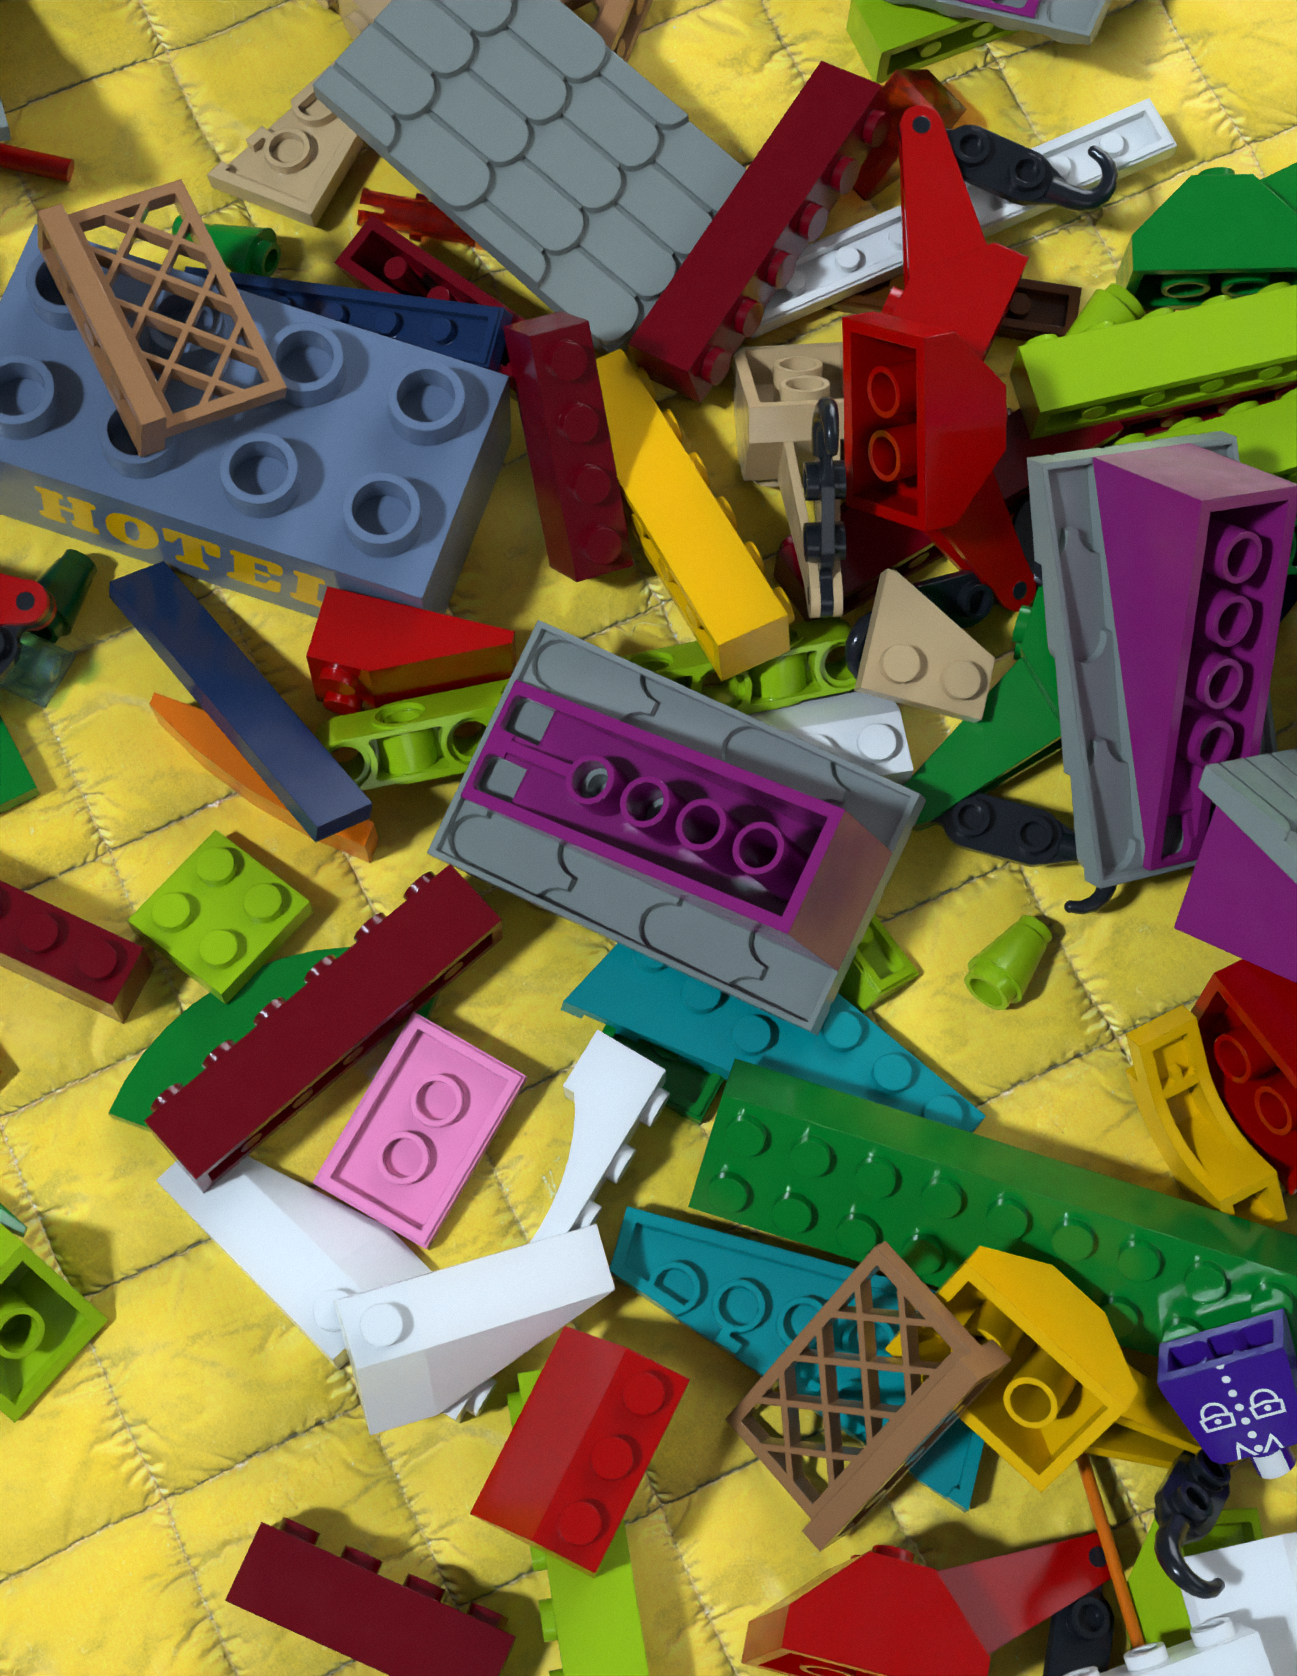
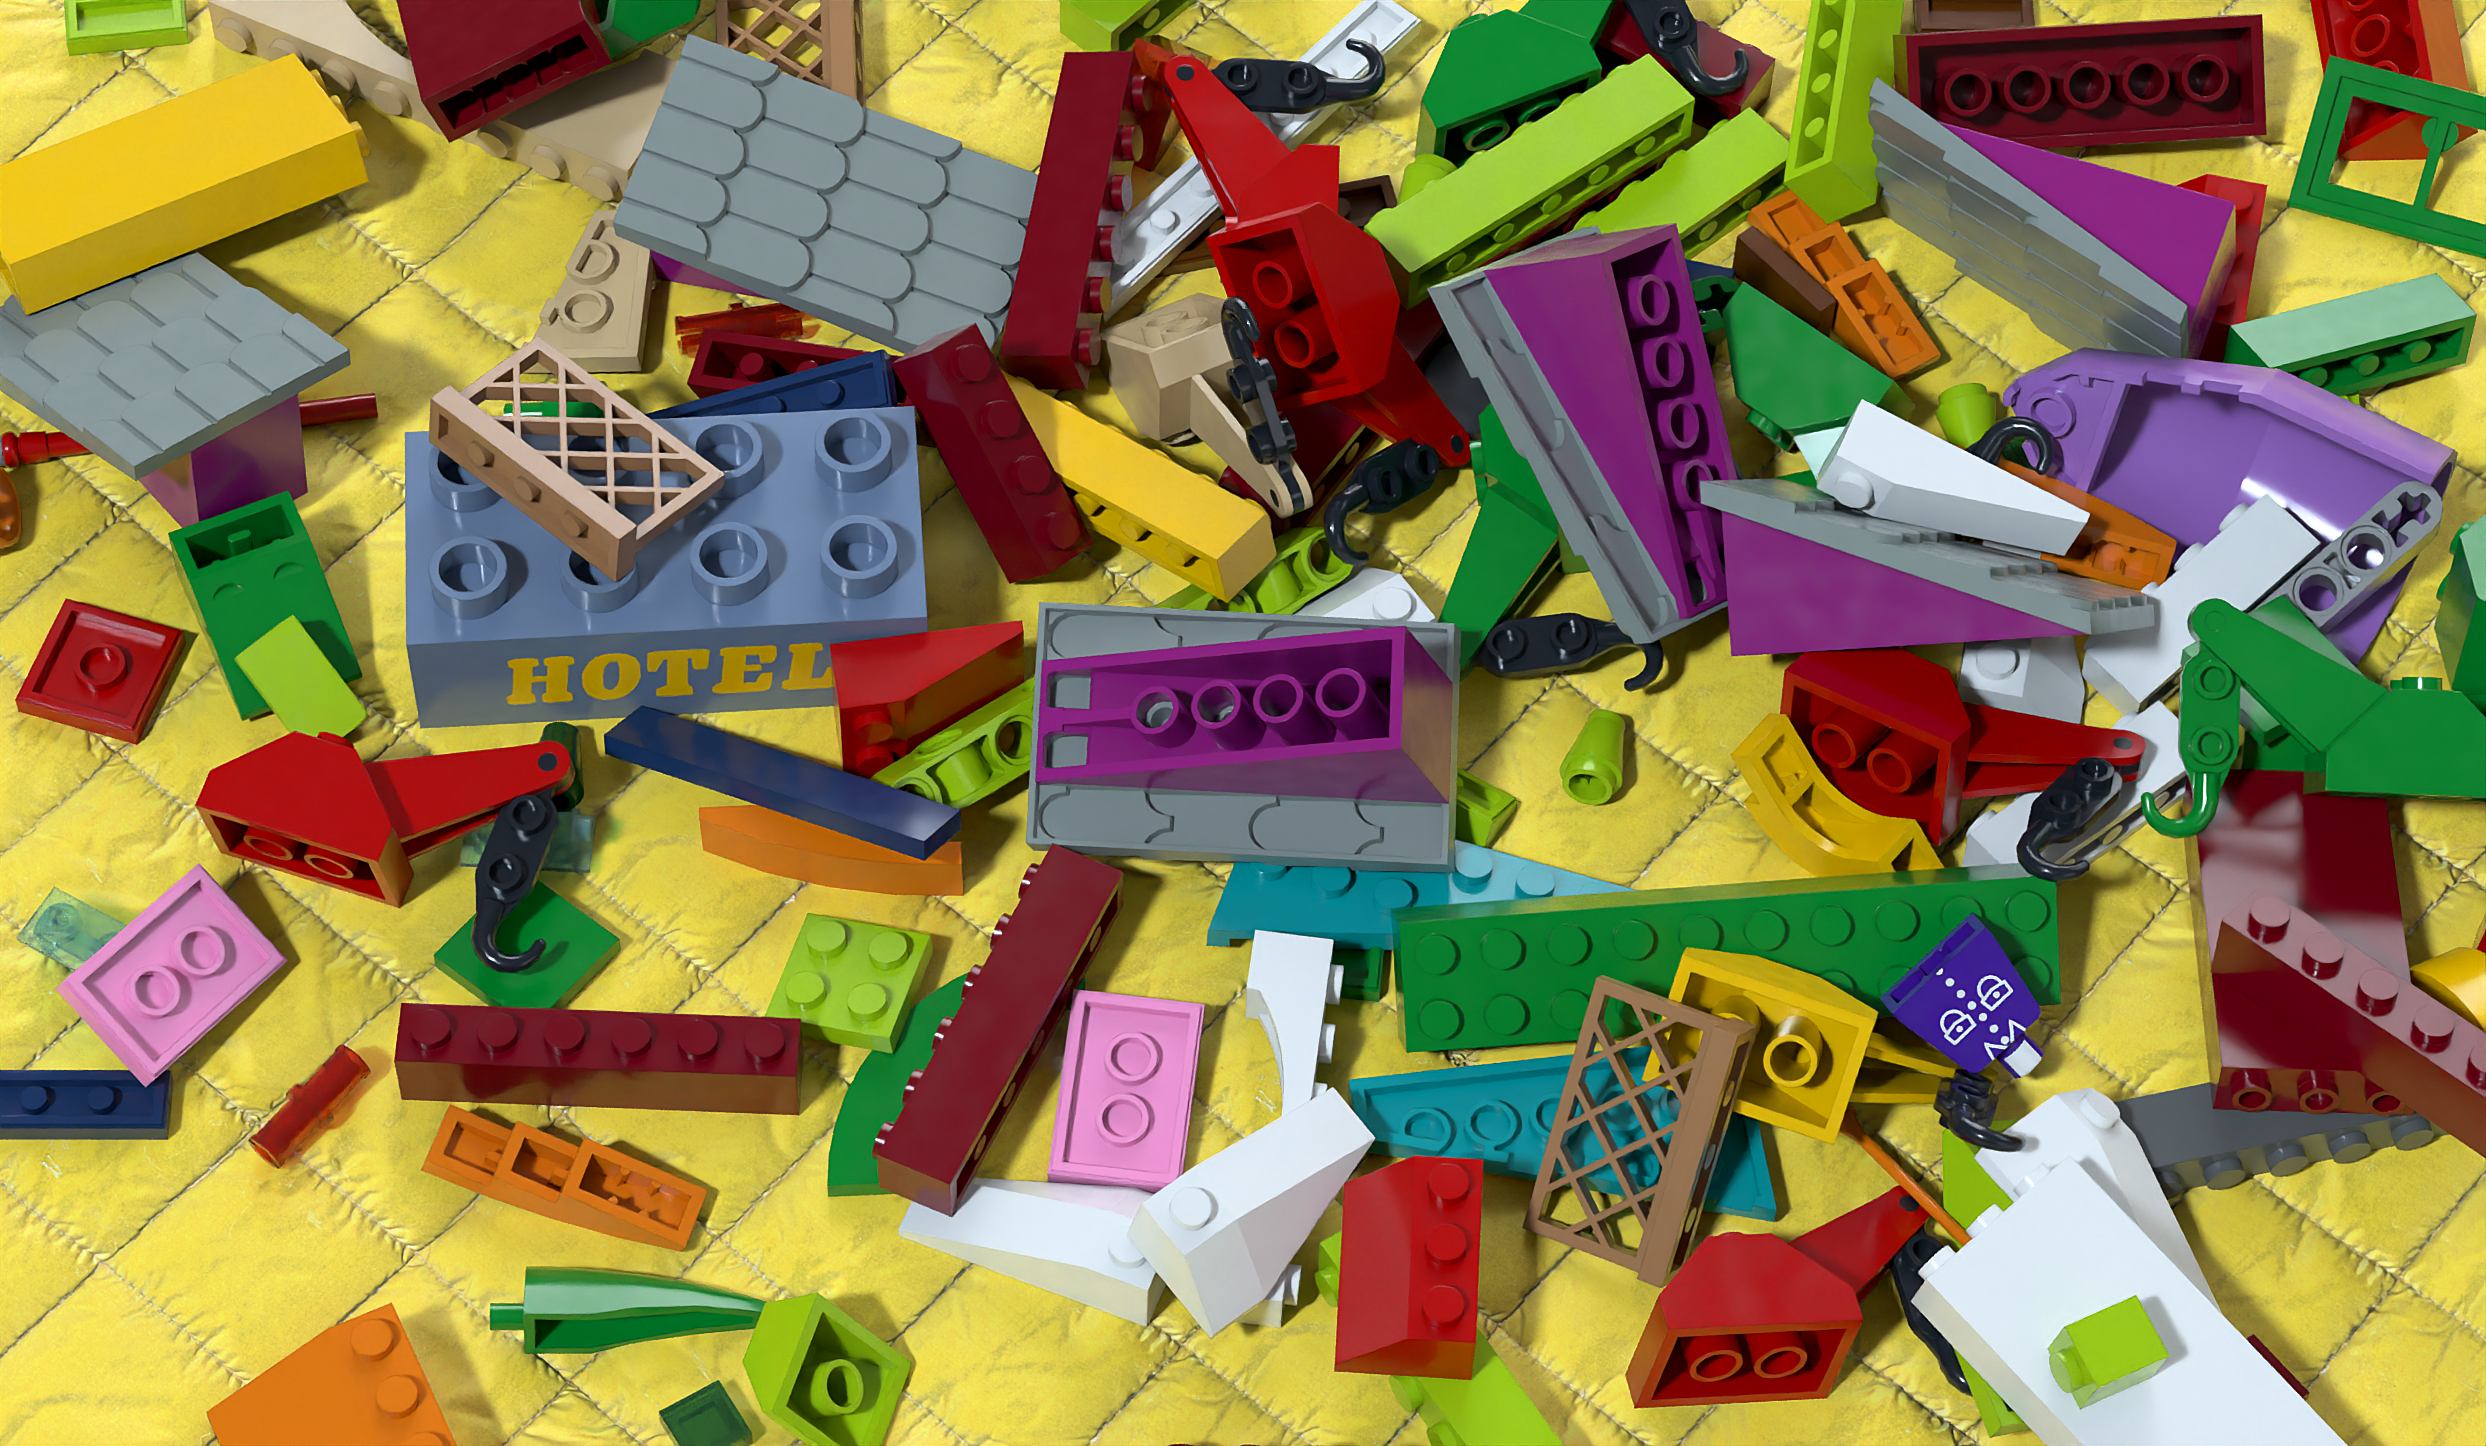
camera: 20 degrees left, 15 degrees down
tan wing [854,569,995,723] -> none

